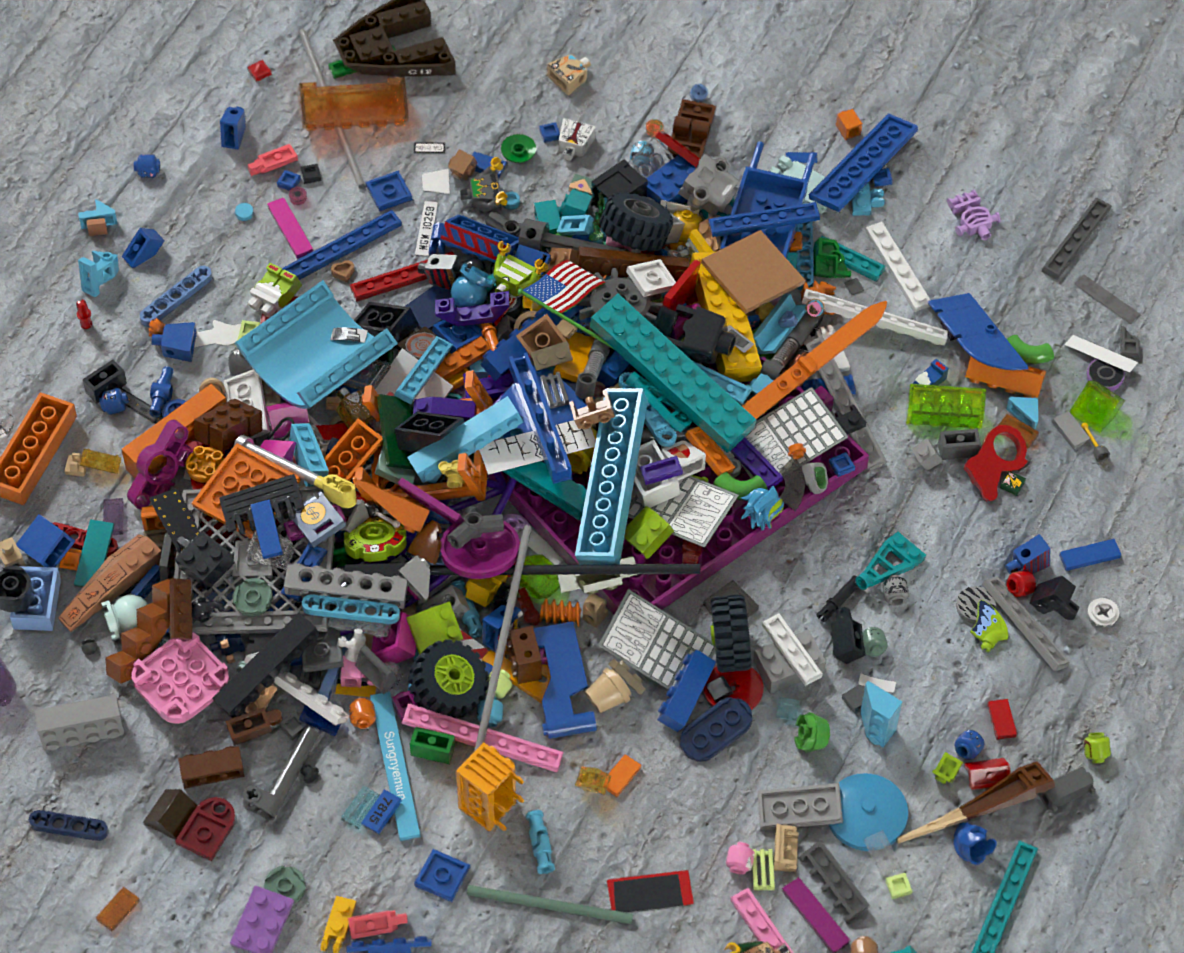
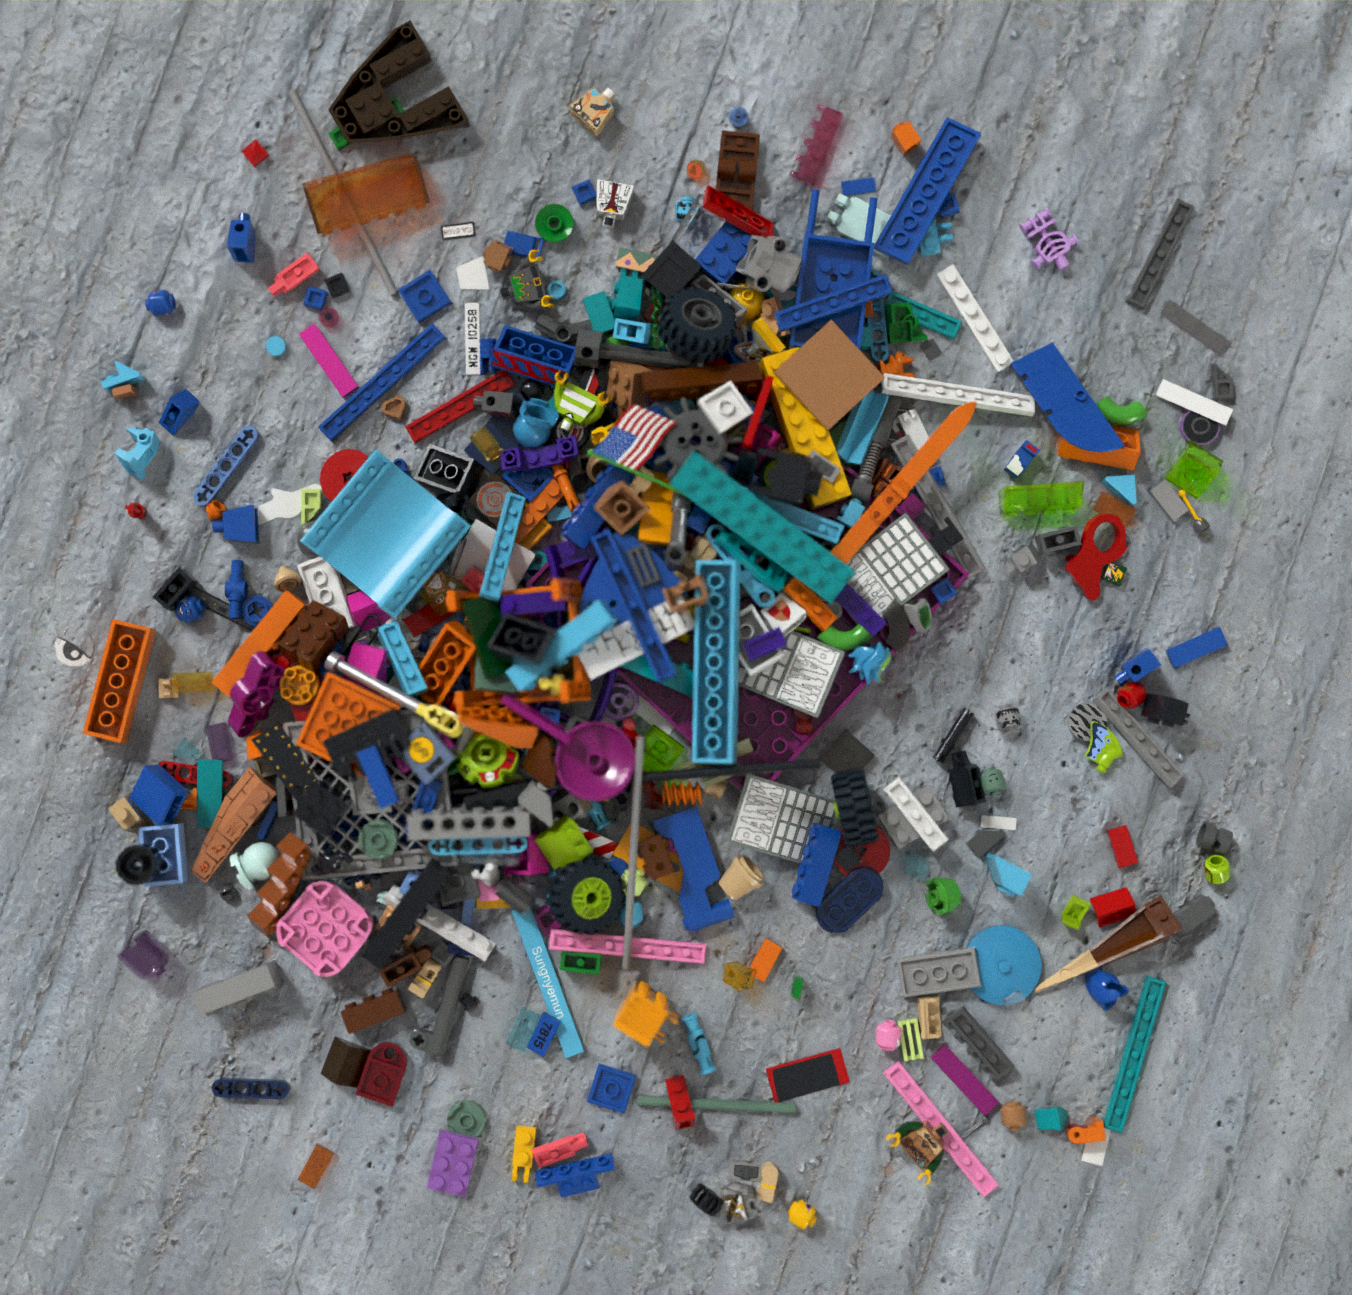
camera: 10 degrees left, 30 degrees up
reddish brown plate [170,578,192,640] -> none
hips [248,263,302,318] -> none
sticker [330,327,367,343] -> none
orange head [349,698,376,729] -> none
dark grey piece [447,512,504,549] -> none
blue torso [482,605,523,653] -> none
blue piece [514,244,551,275] -> none
dark tan plate [531,341,573,371] -> none
dark tan plate [608,659,646,695] -> none
lime slope [624,506,674,559] -> none
medium blue tile [778,311,798,327] -> none
orange plate [788,443,806,460] -> none
tile [805,298,825,318] -> none
teal plate [855,531,926,590] -> none
yellowish green tile [885,873,912,899] -> none
blue head [954,730,985,760] -> none
white gear [1087,598,1119,627] -> none
none -> clear light blue tile [171,738,200,758]
none -> tan leg [408,958,442,999]
none -> clear yellow brick [469,425,503,461]
none -> red bracket [665,1075,695,1131]
none -> clear pink hinge [790,104,843,185]
none -> green tile [791,976,804,999]
none -> dark grey wheel [1196,822,1233,855]

